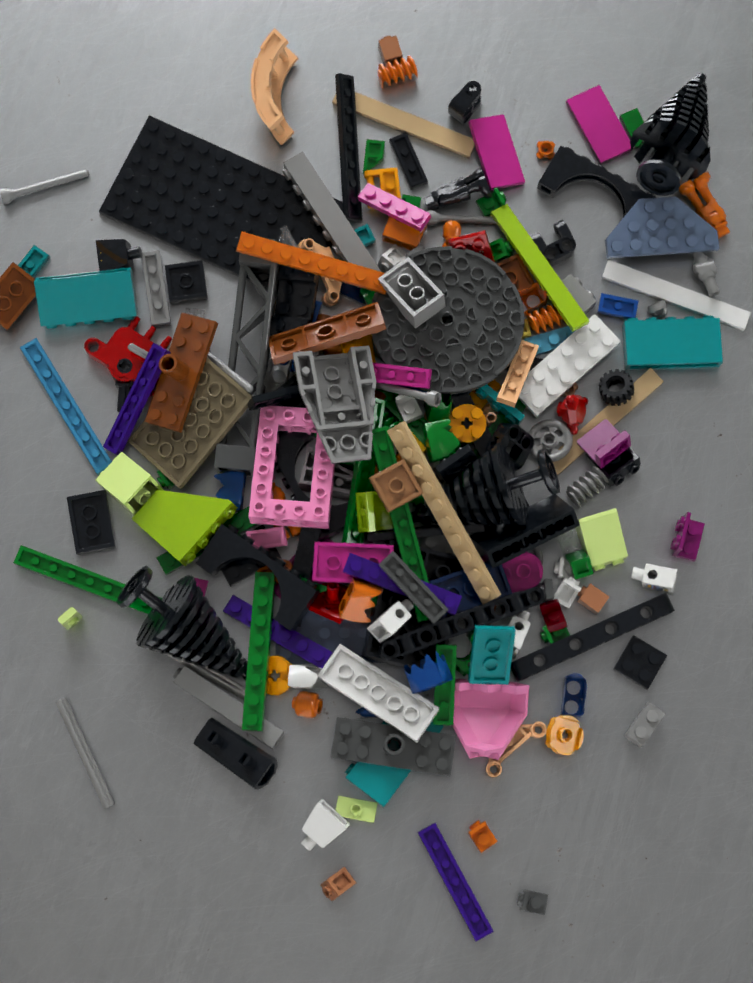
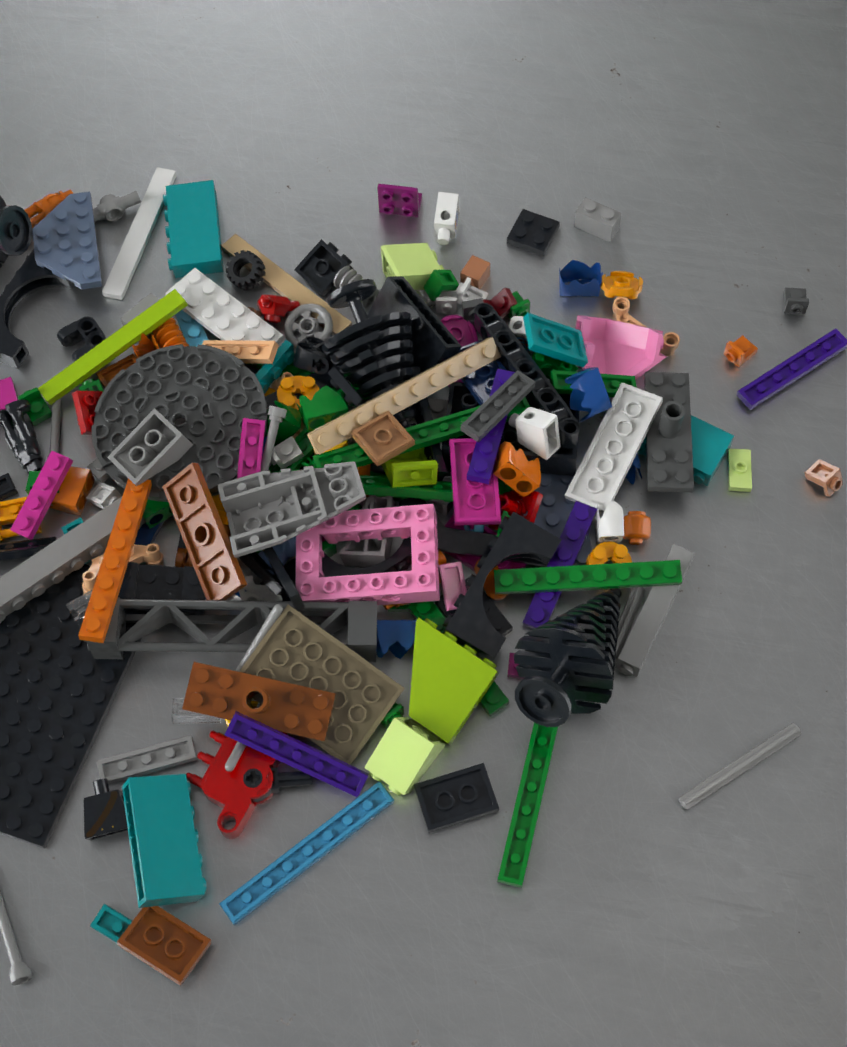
camera: 90 degrees left, 15 degrees down
yellowish green plate [57,607,82,630] -> none
black plate [165,260,208,304] -> none
black piece [193,718,277,789] -> none
white torso [302,799,350,850] -> none
orange animal [442,220,462,247] -> none
black beam [511,593,675,682] -> none
magenta bracket [577,419,631,469] -> none
blue plate [597,293,639,319] -> none
light grey tile [648,300,667,320] -> none

